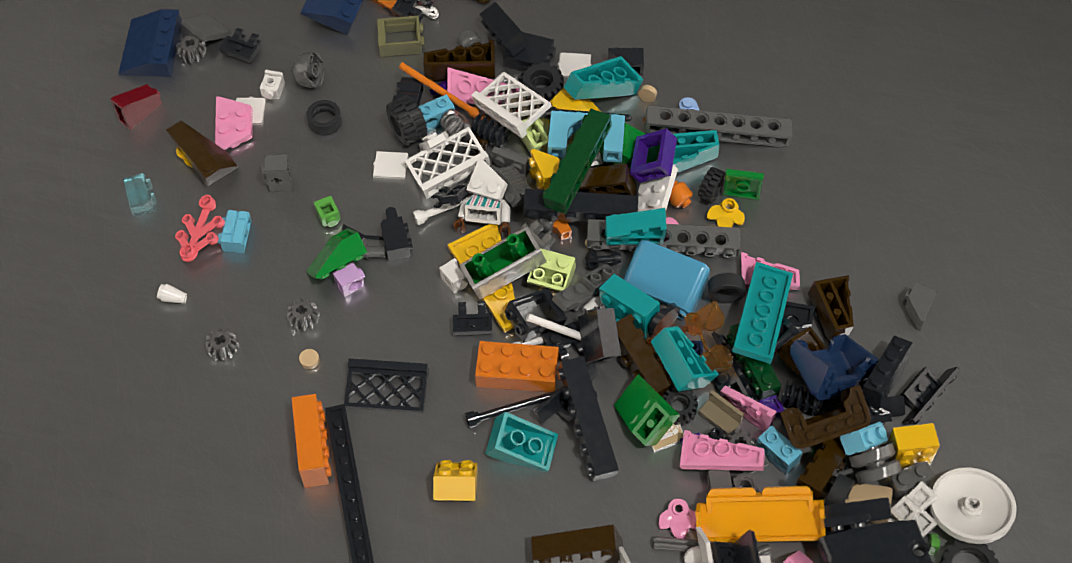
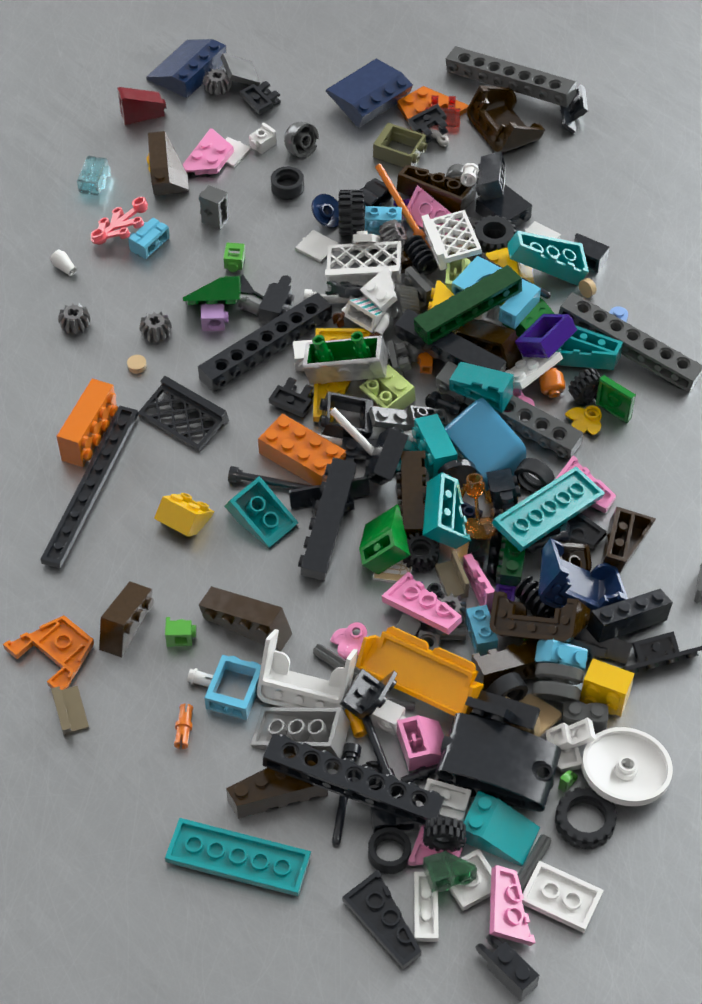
camera: 30 degrees right, 5 degrees down
none -> black brick [198,292,332,392]
none -> dark blue dish [311,194,339,228]
none -> white bush [460,163,479,187]
none -> black hinge [486,468,521,513]

